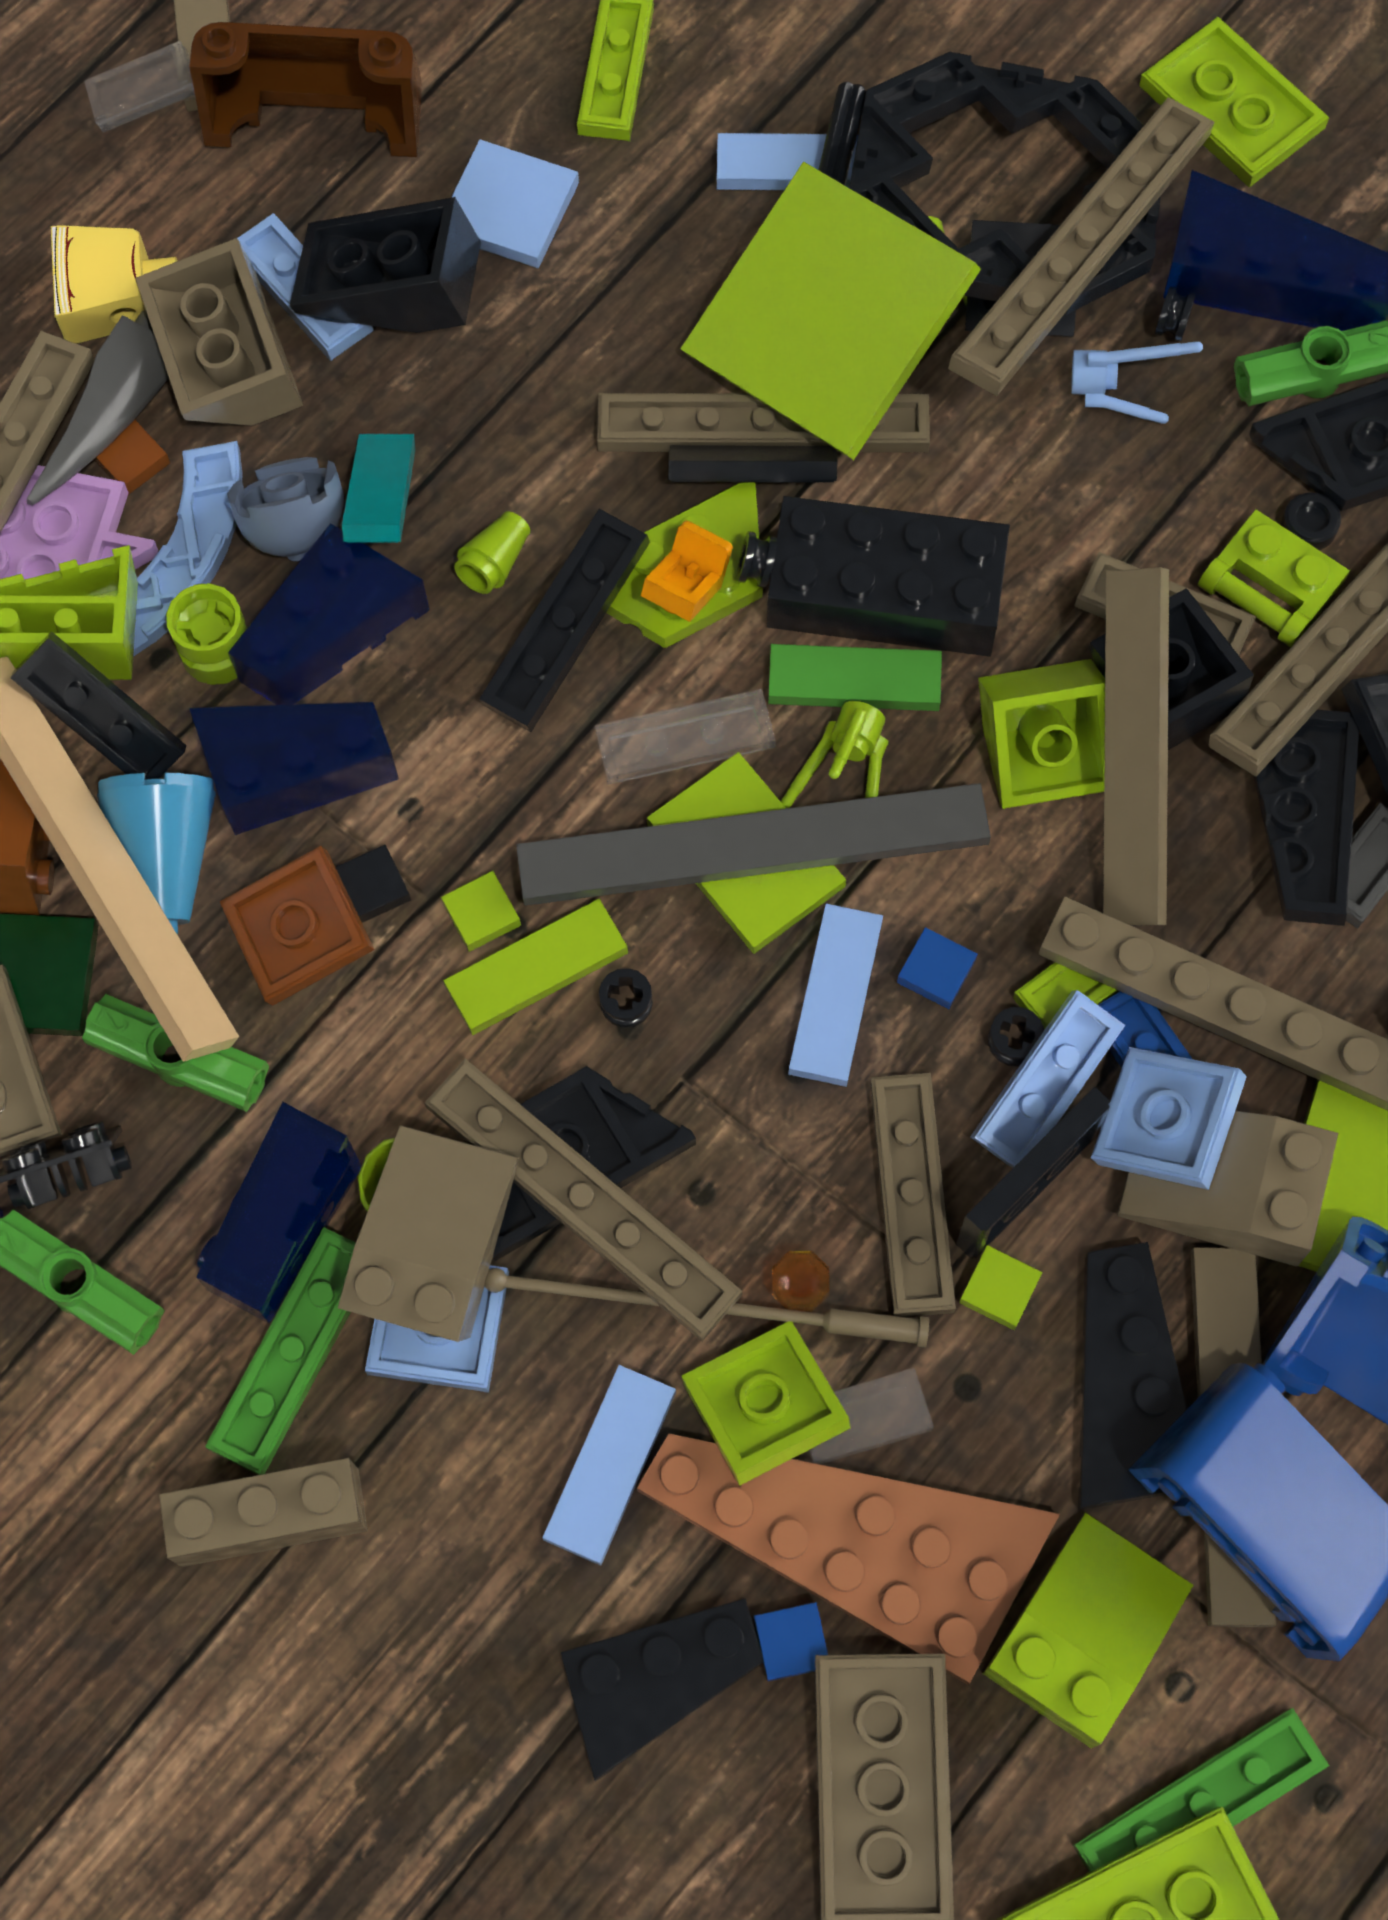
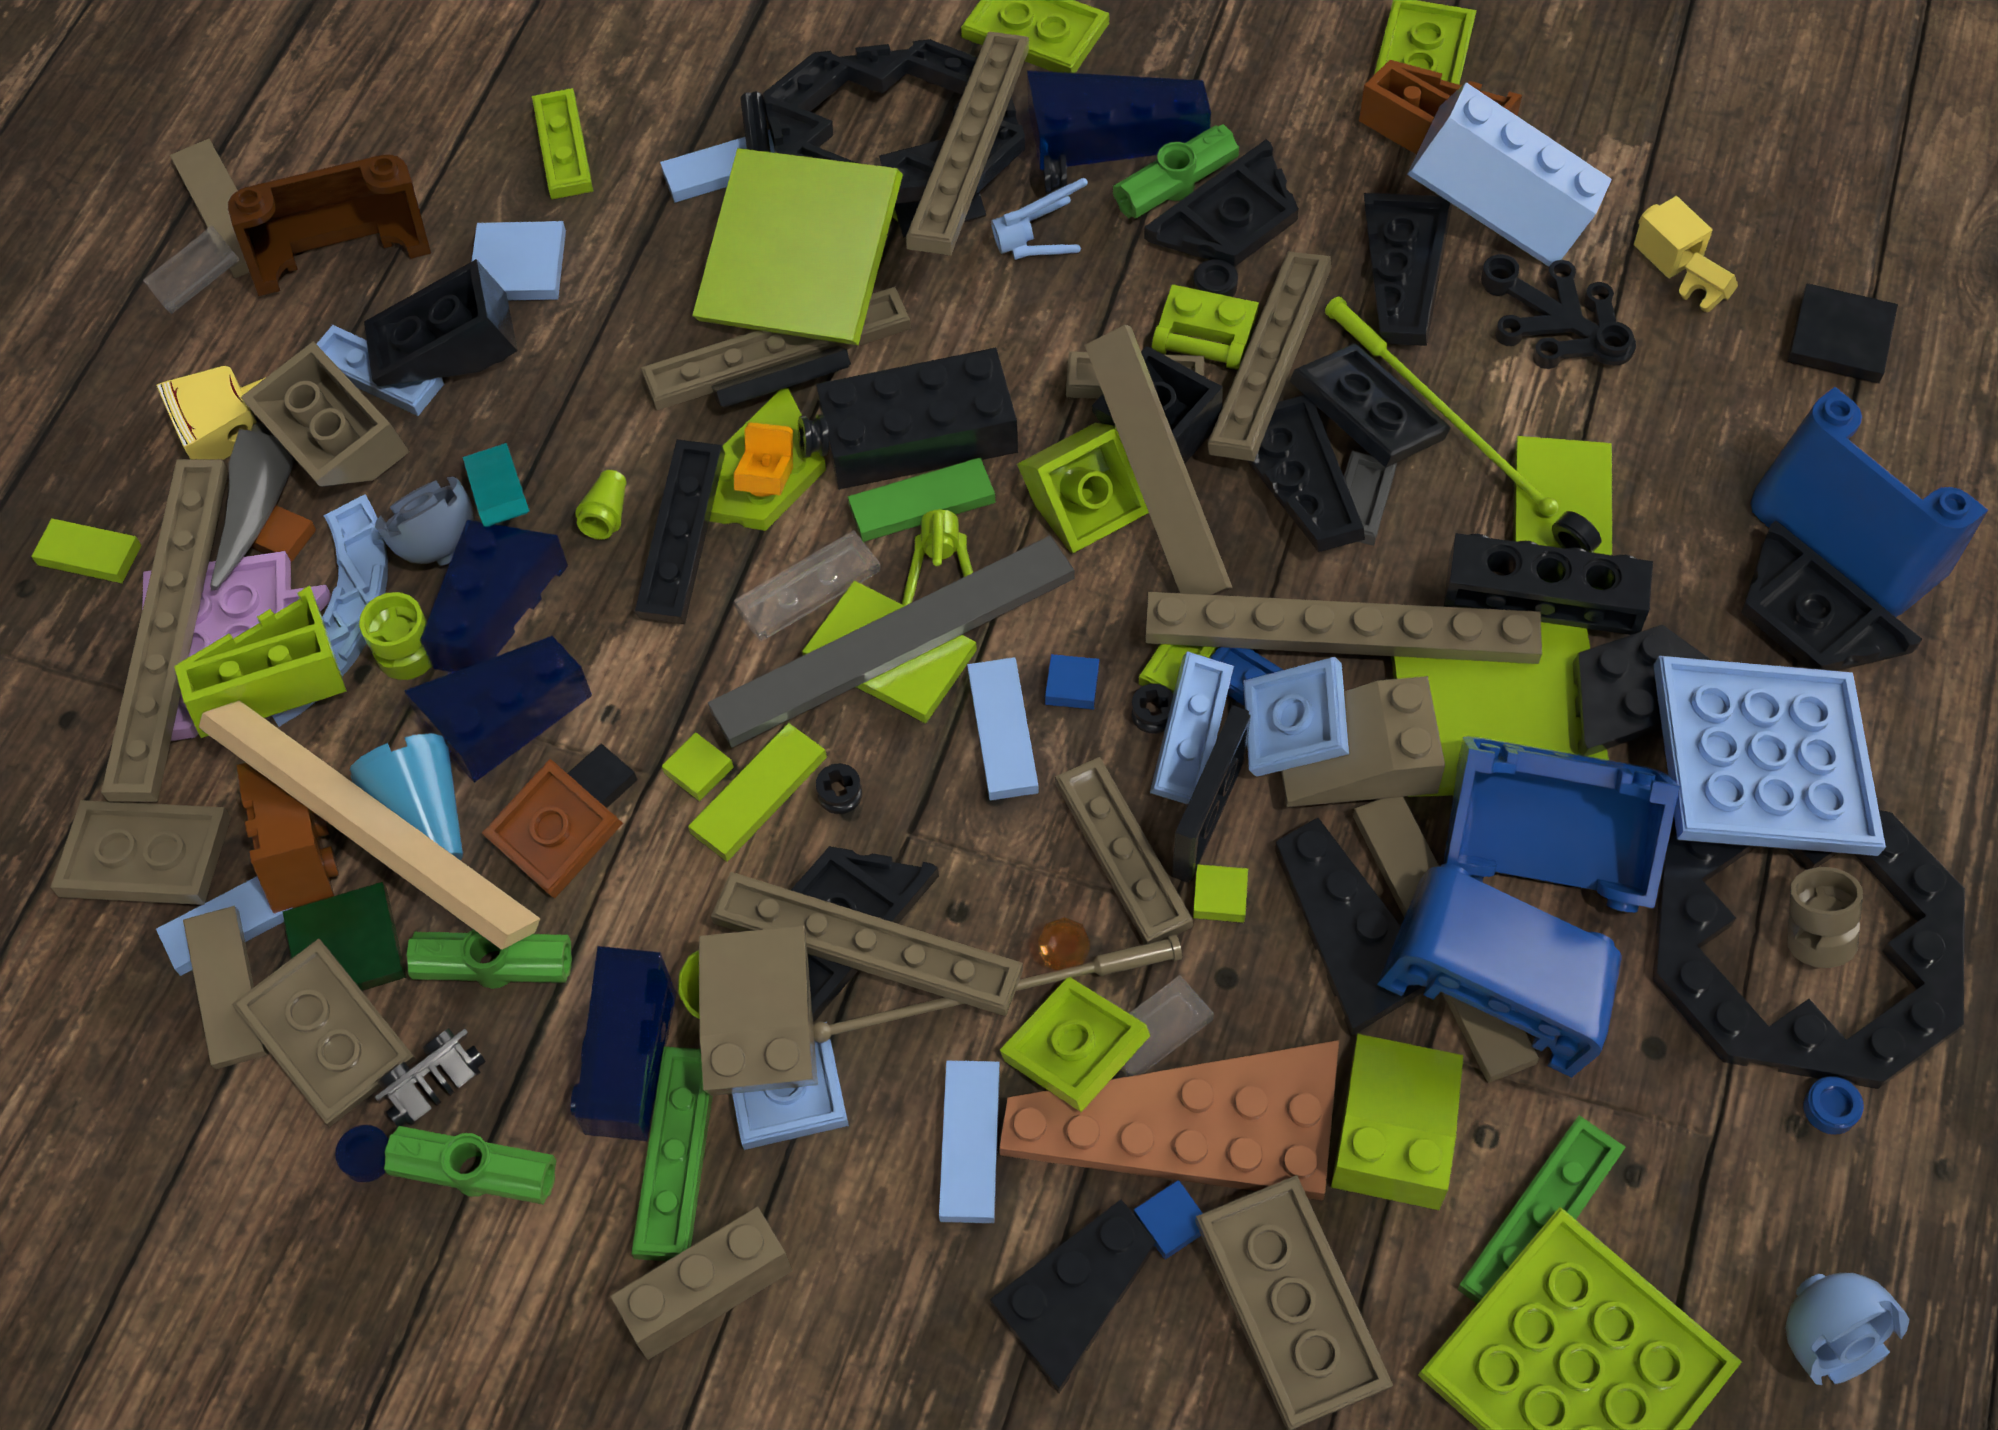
camera: 20 degrees left, 10 degrees down
black tile [11,631,187,779] -> none

